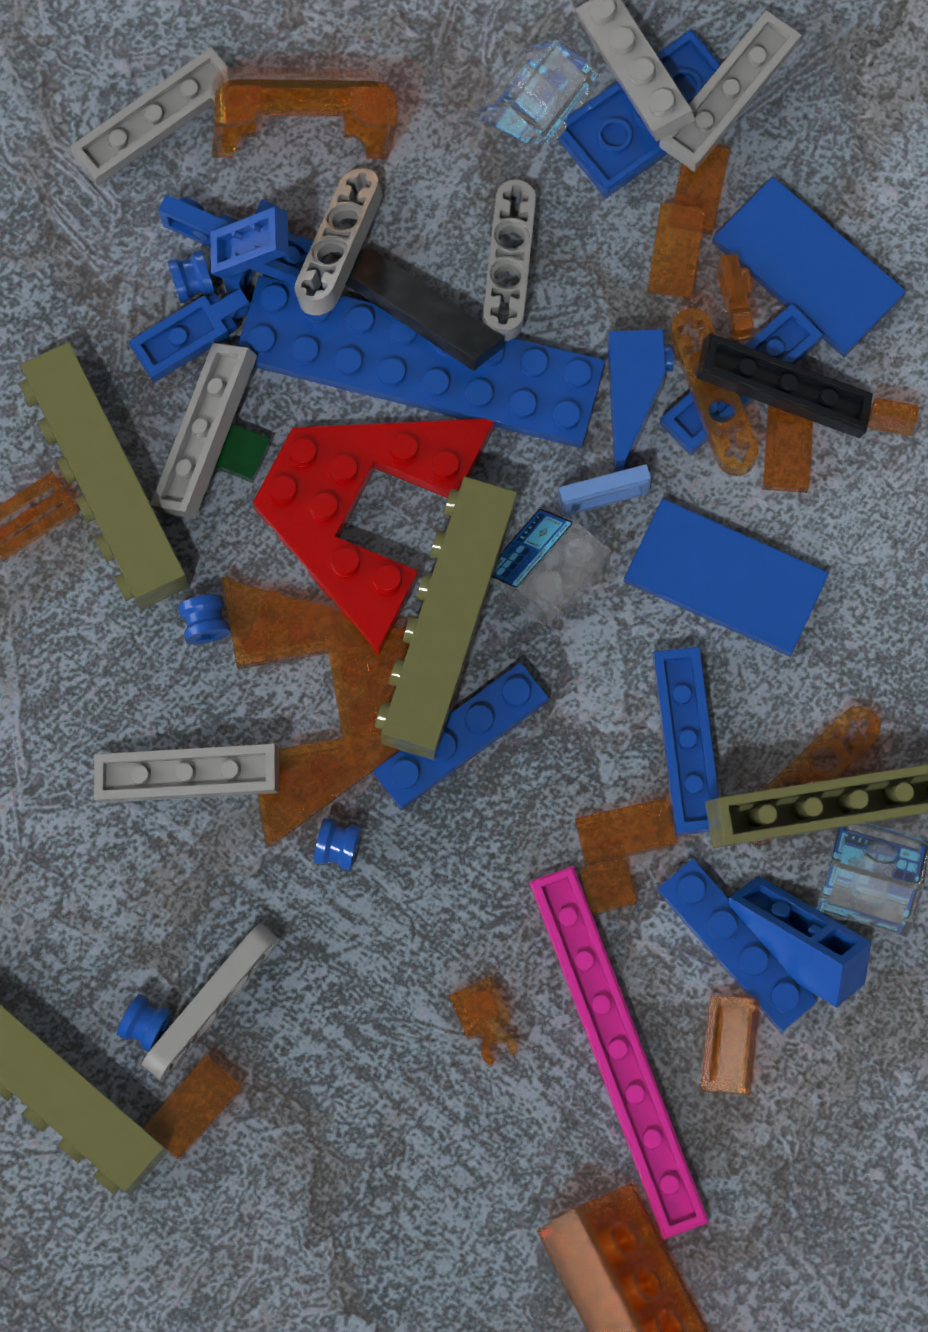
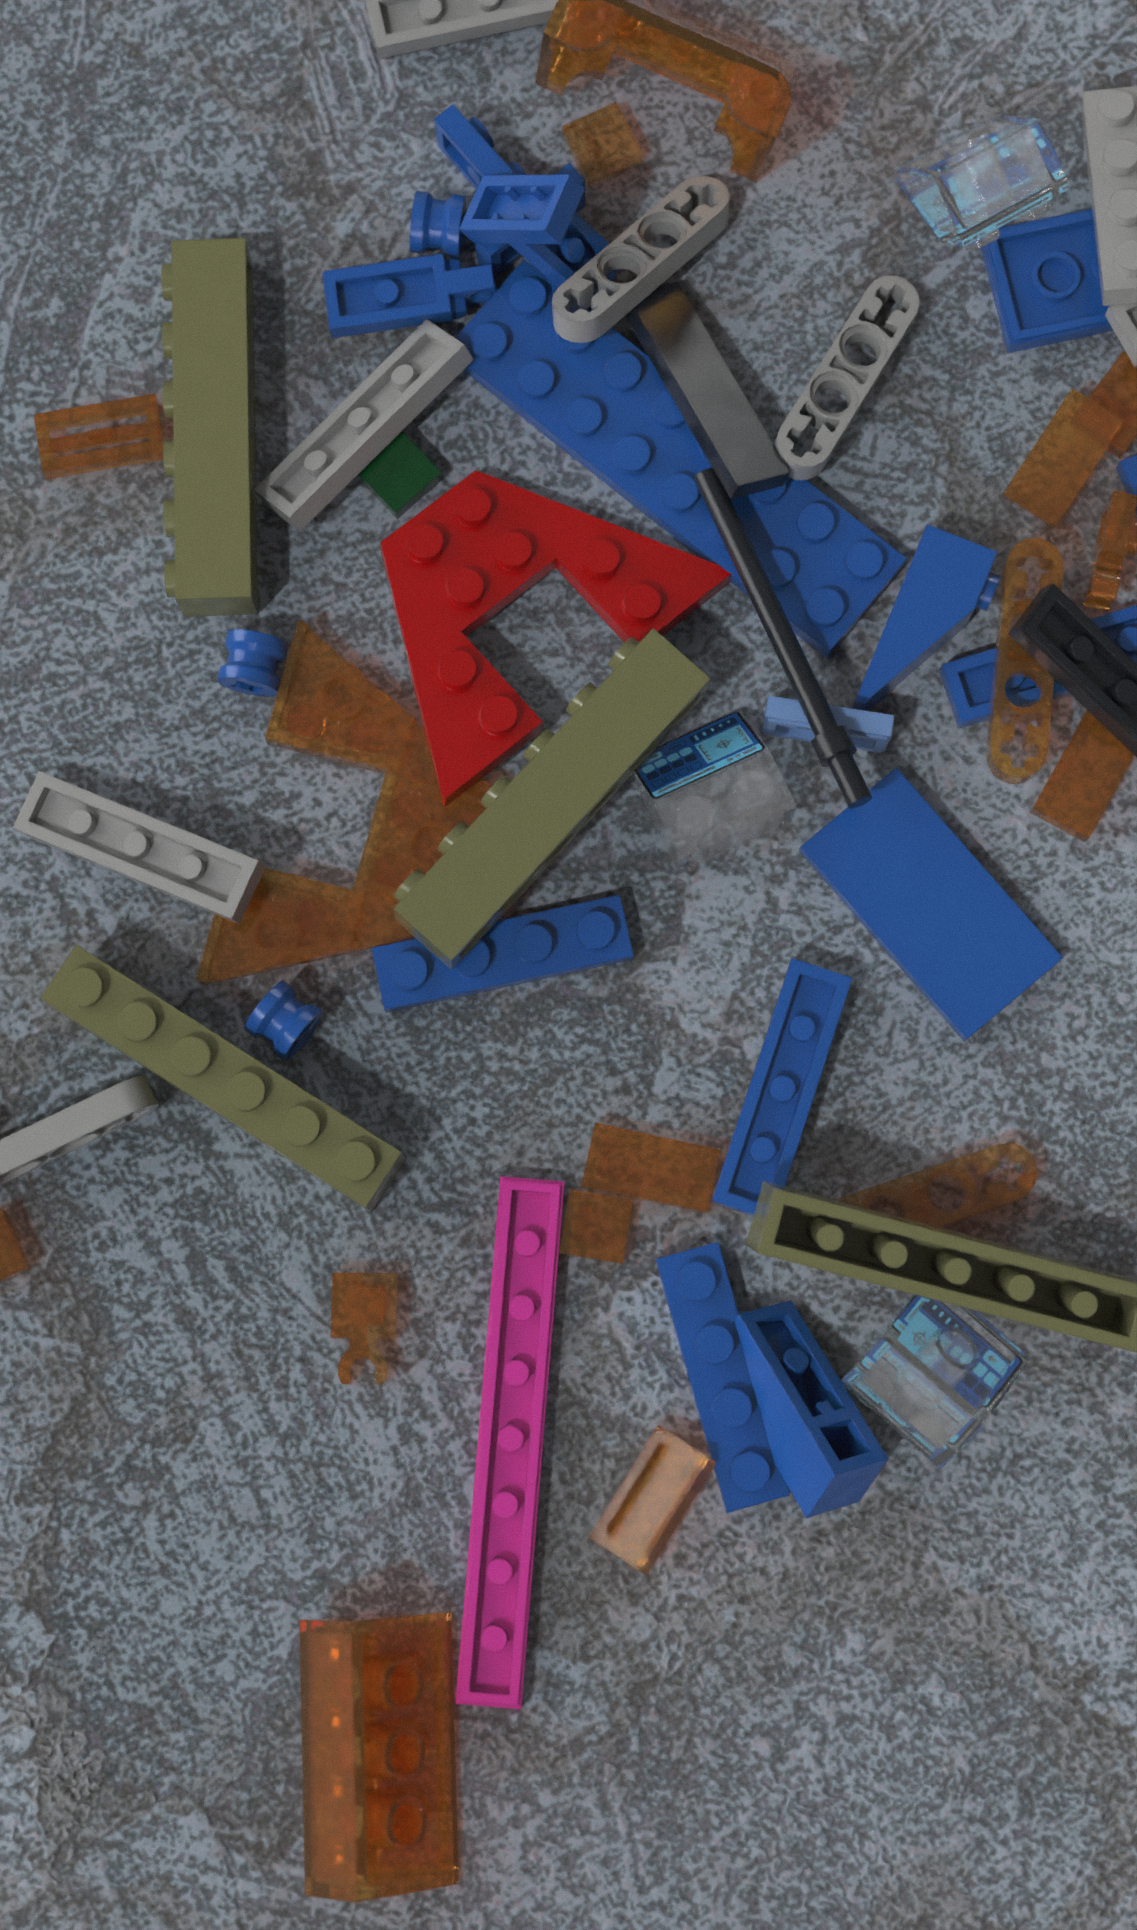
camera: 25 degrees right, 5 degrees up
none -> olive brick [40,945,406,1213]
none -> clear orange tile [562,102,642,187]
none -> black bar [694,467,872,809]

